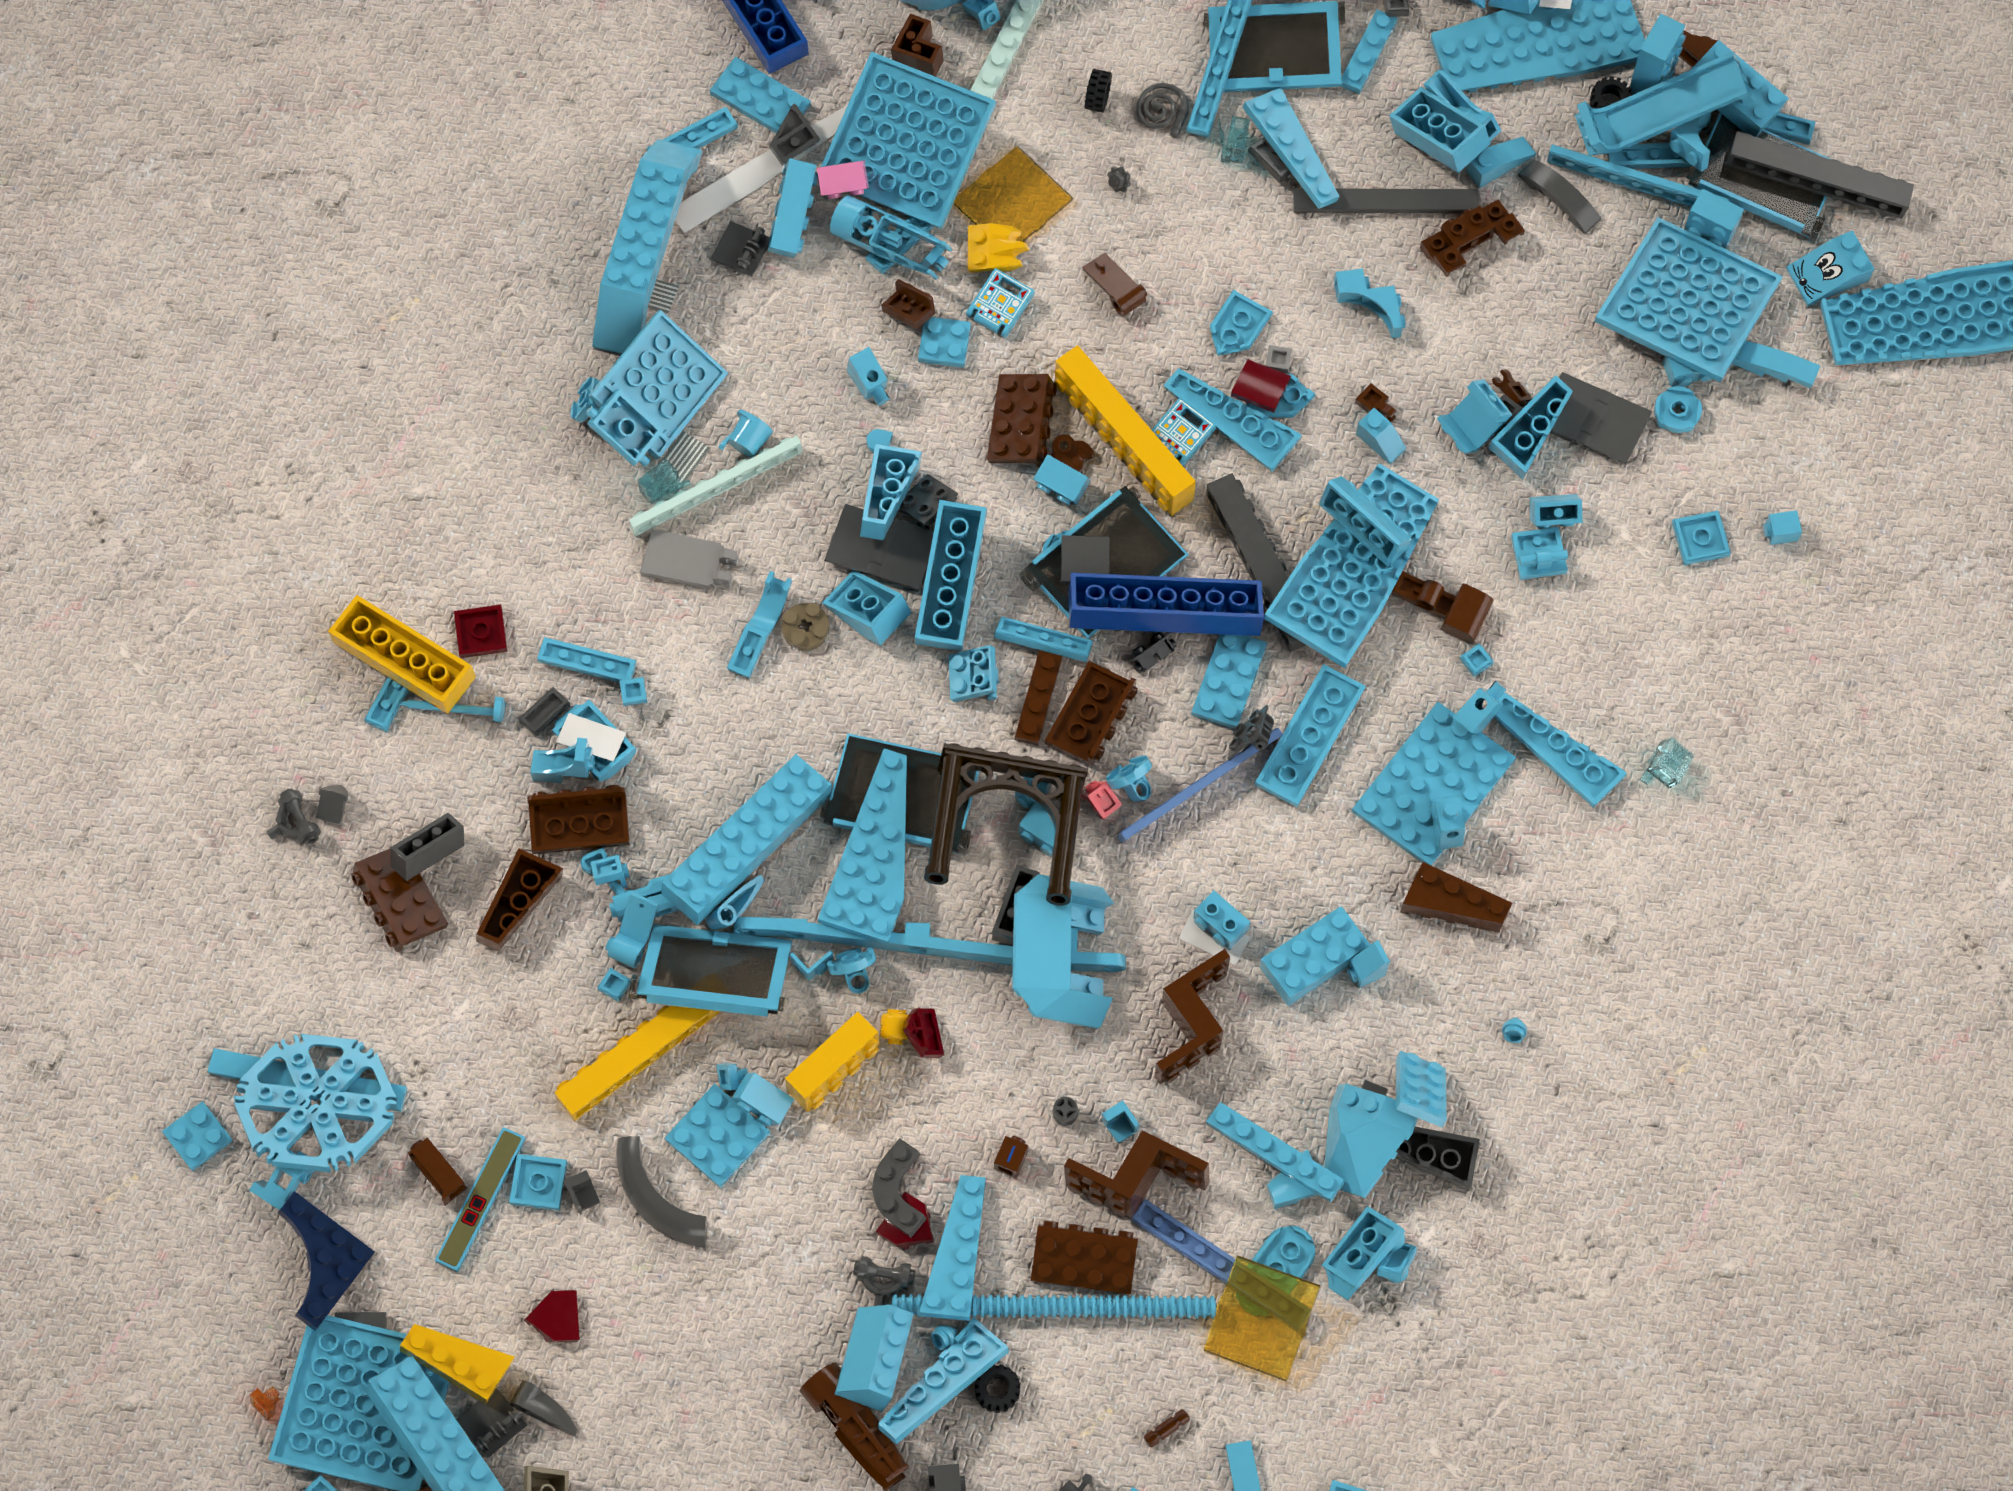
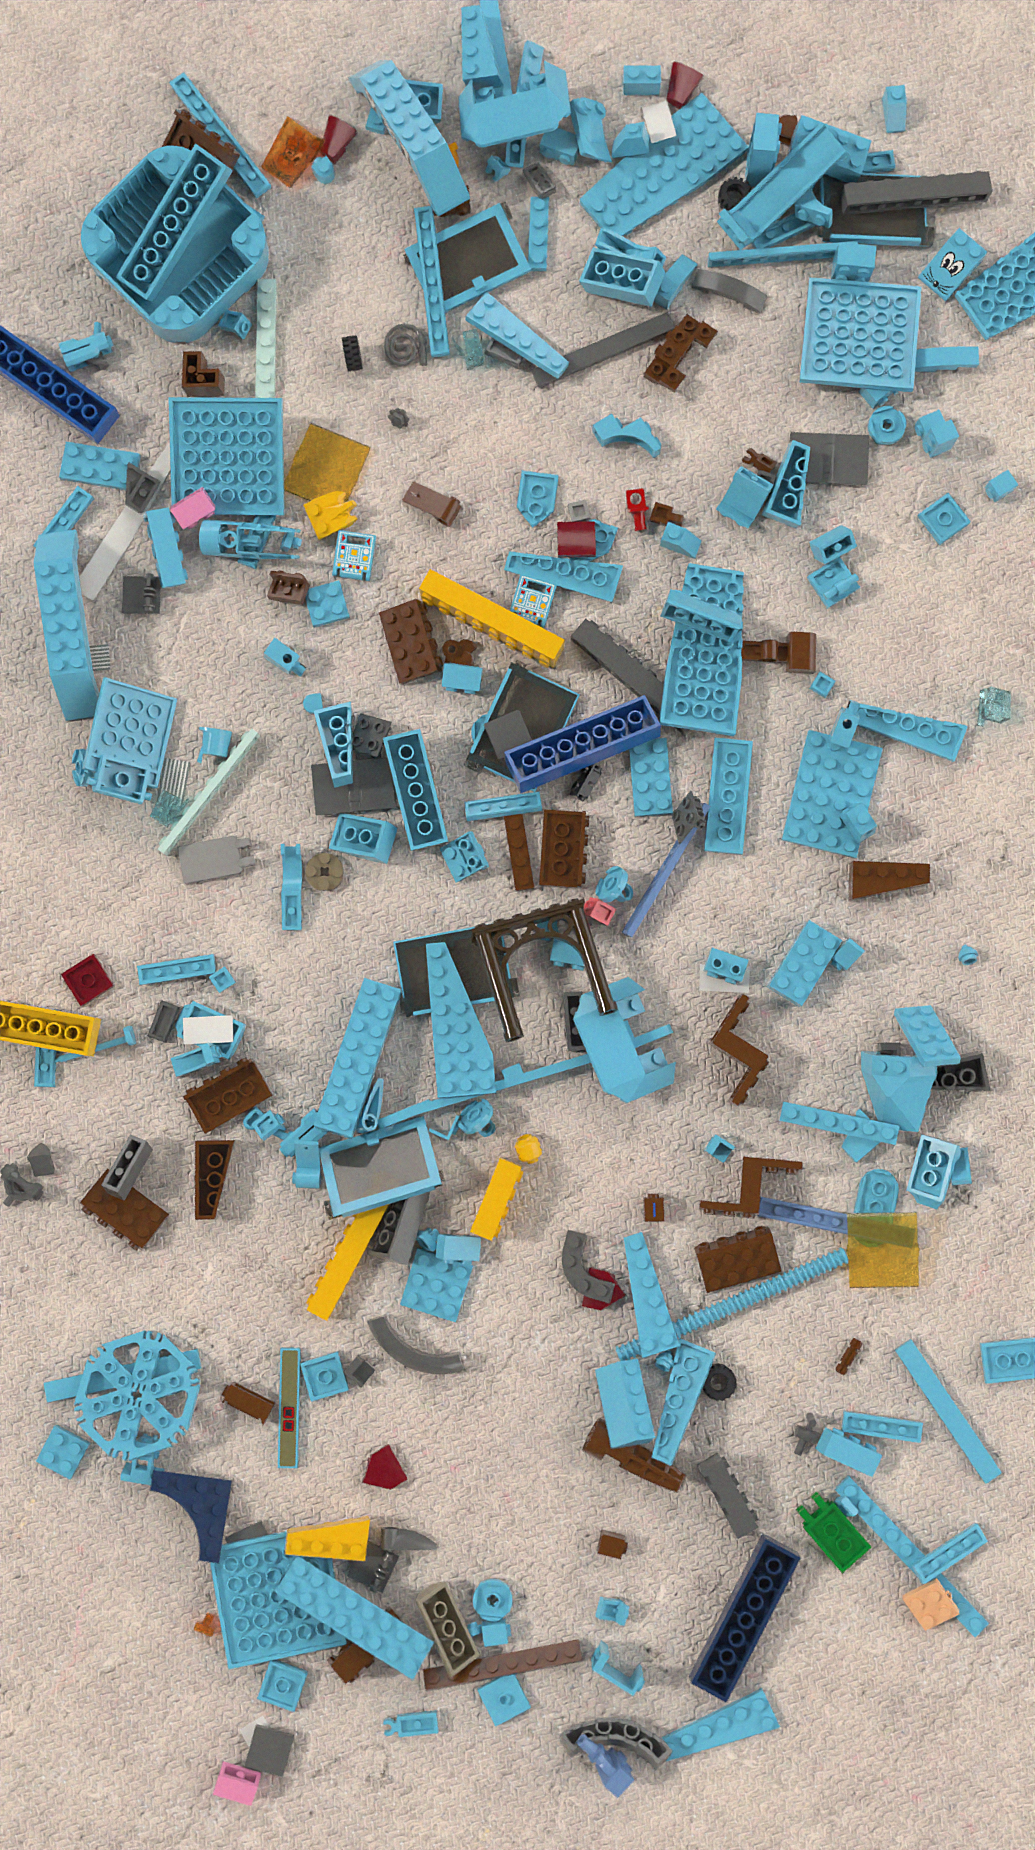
camera: 20 degrees left, 15 degrees up
medium azure tile [597,968,632,1002] -> none
dark grey piece [853,1256,916,1306] -> none
dark red slope [903,1007,945,1058] -> none
dark grey wheel [1053,1097,1078,1126] -> none
none -> dark grey wedge [367,1181,430,1265]
none -> red bracket [625,488,649,531]
none -> medium azure slope [882,85,907,134]
none -> medium azure brick [915,409,959,458]

